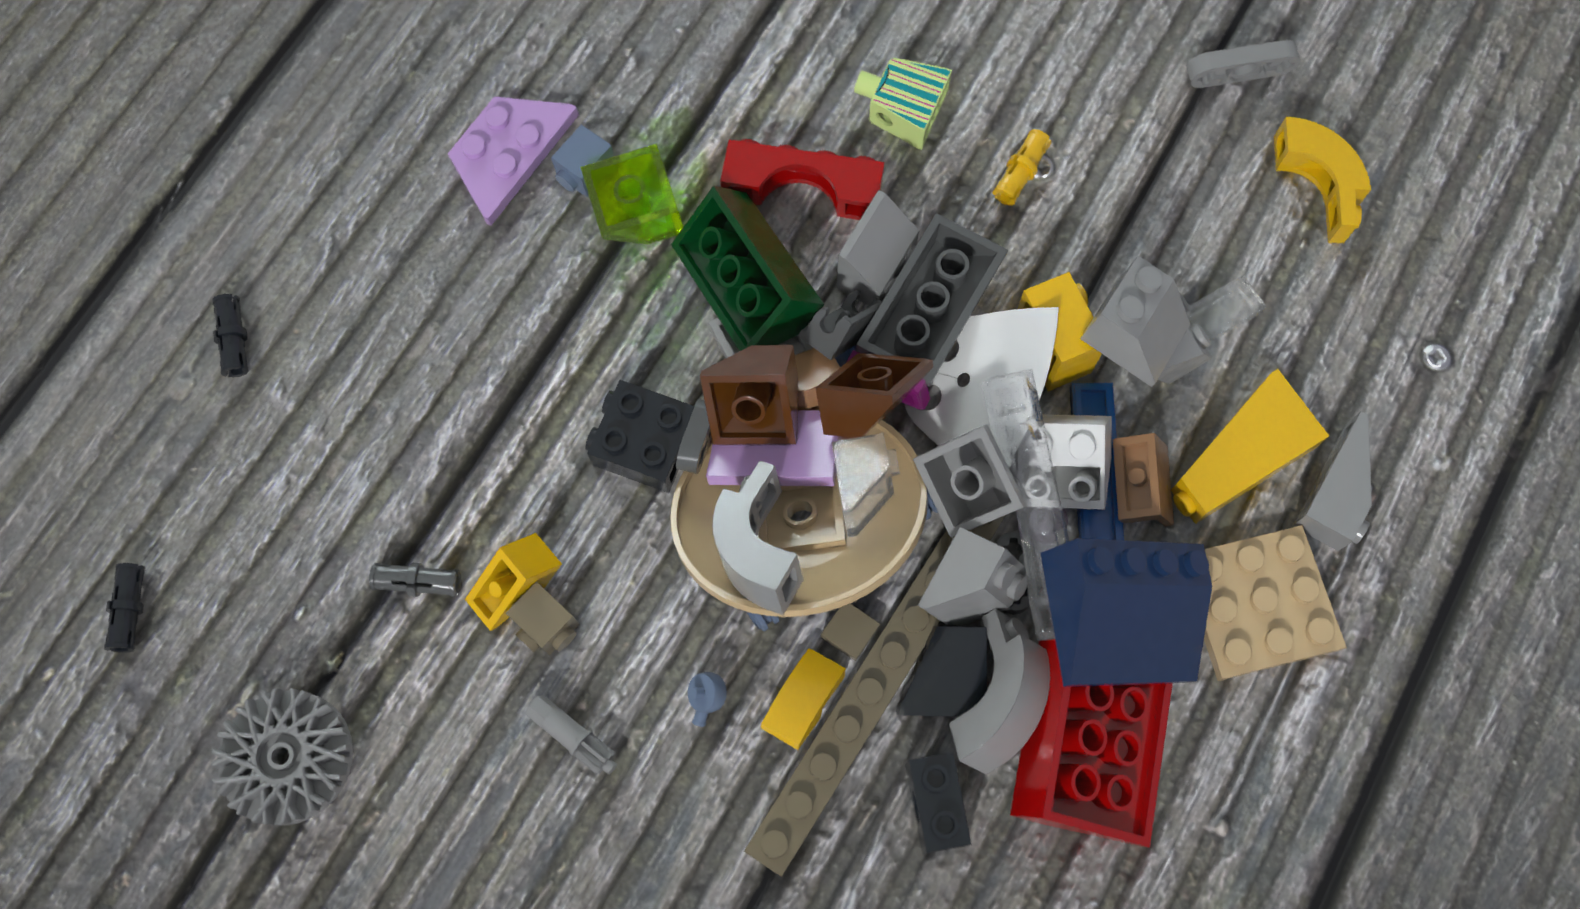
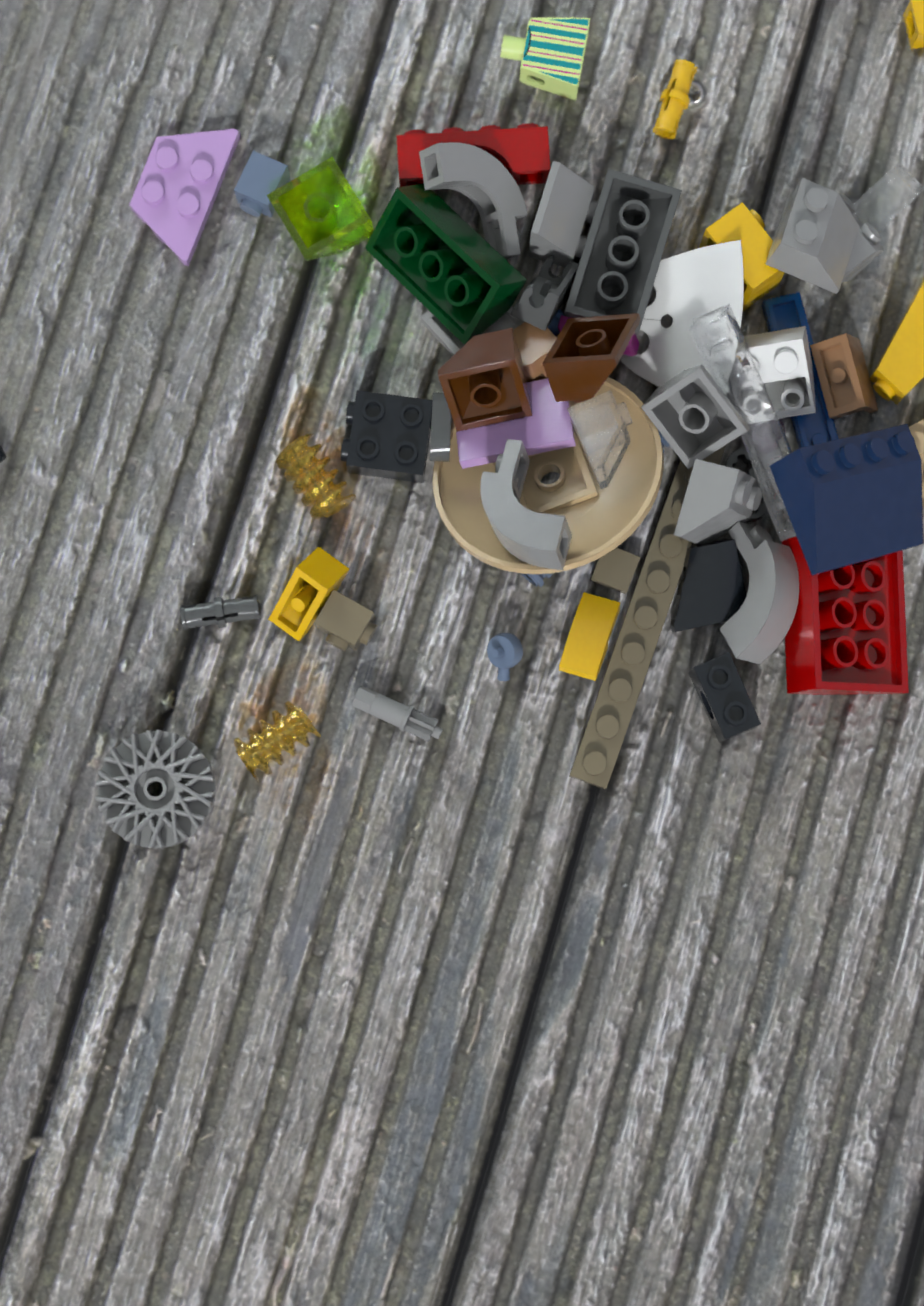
camera: 15 degrees left, 10 degrees up
none -> clear yellow piece [233,701,322,782]
none -> clear yellow piece [275,433,356,519]
none -> light grey arch [419,142,528,259]

